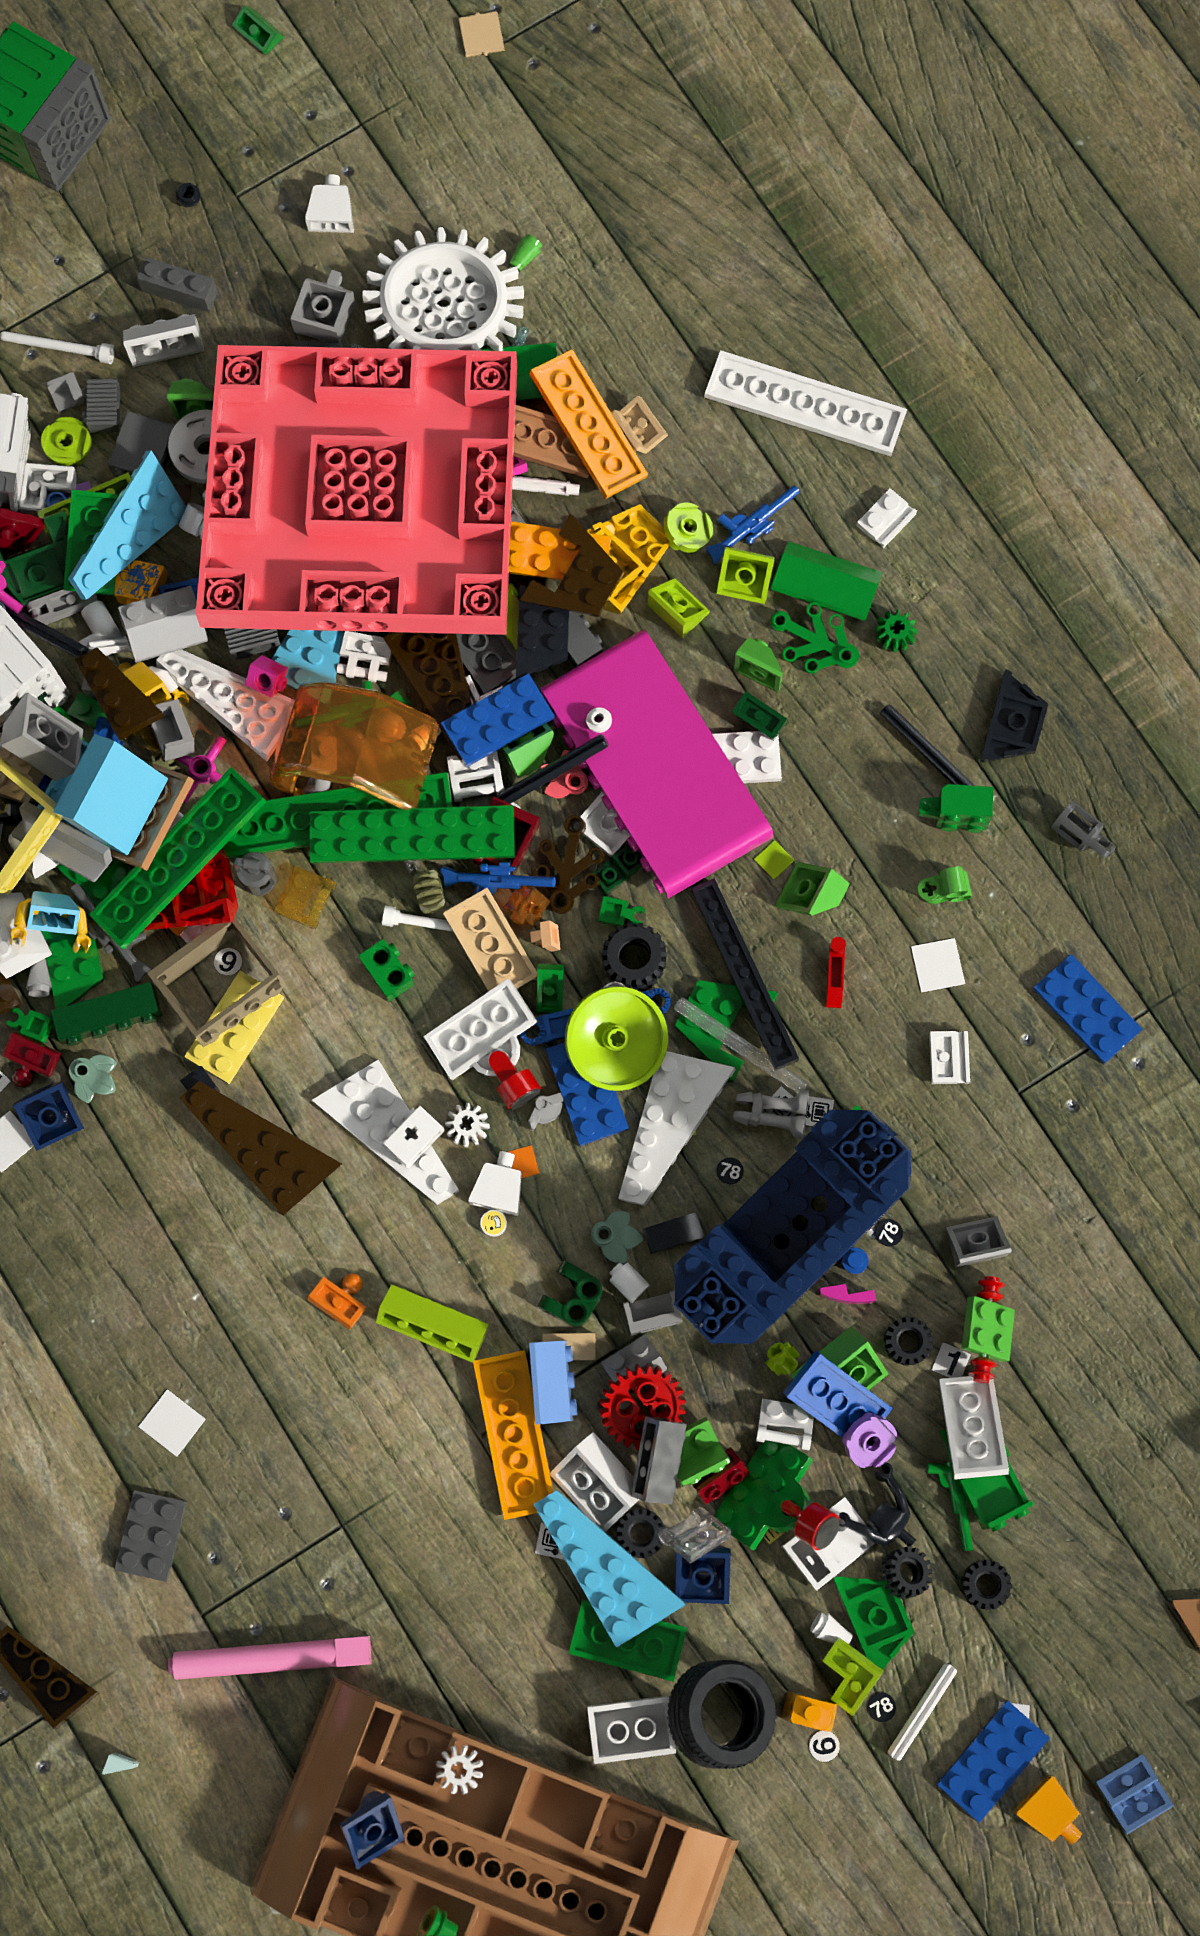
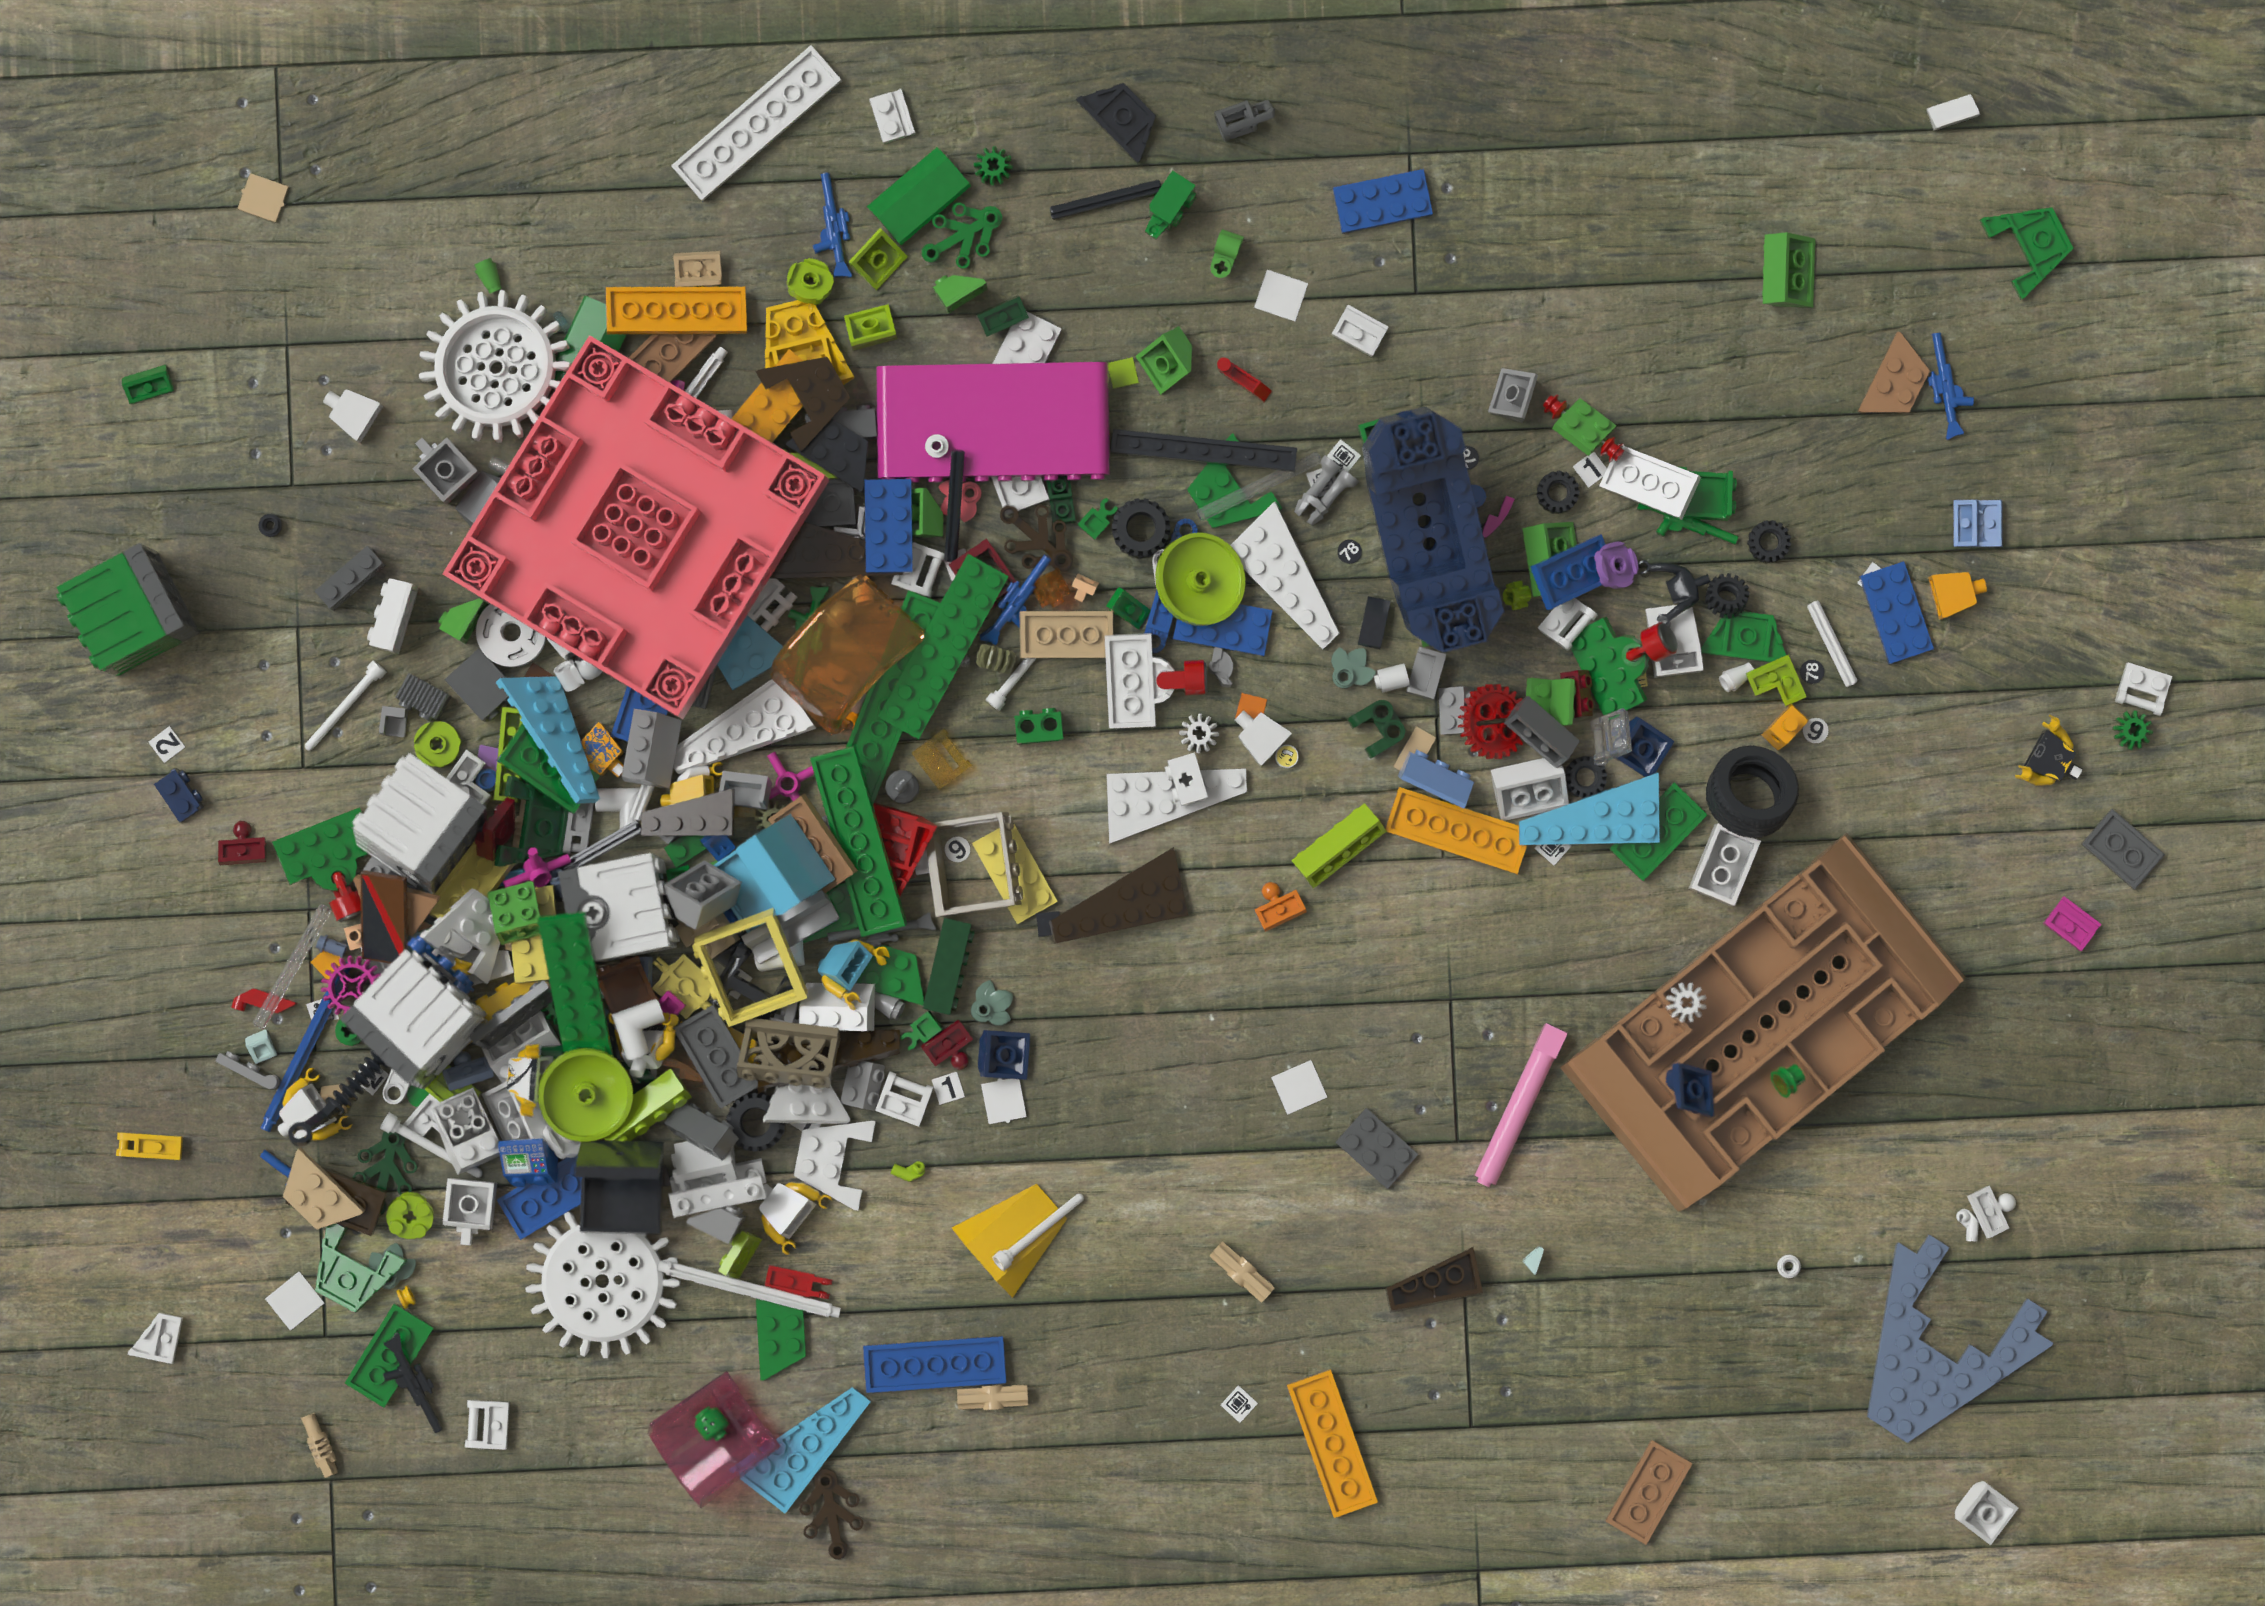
camera: 65 degrees left, 10 degrees up
dark pink brick [245,655,288,698] -> none

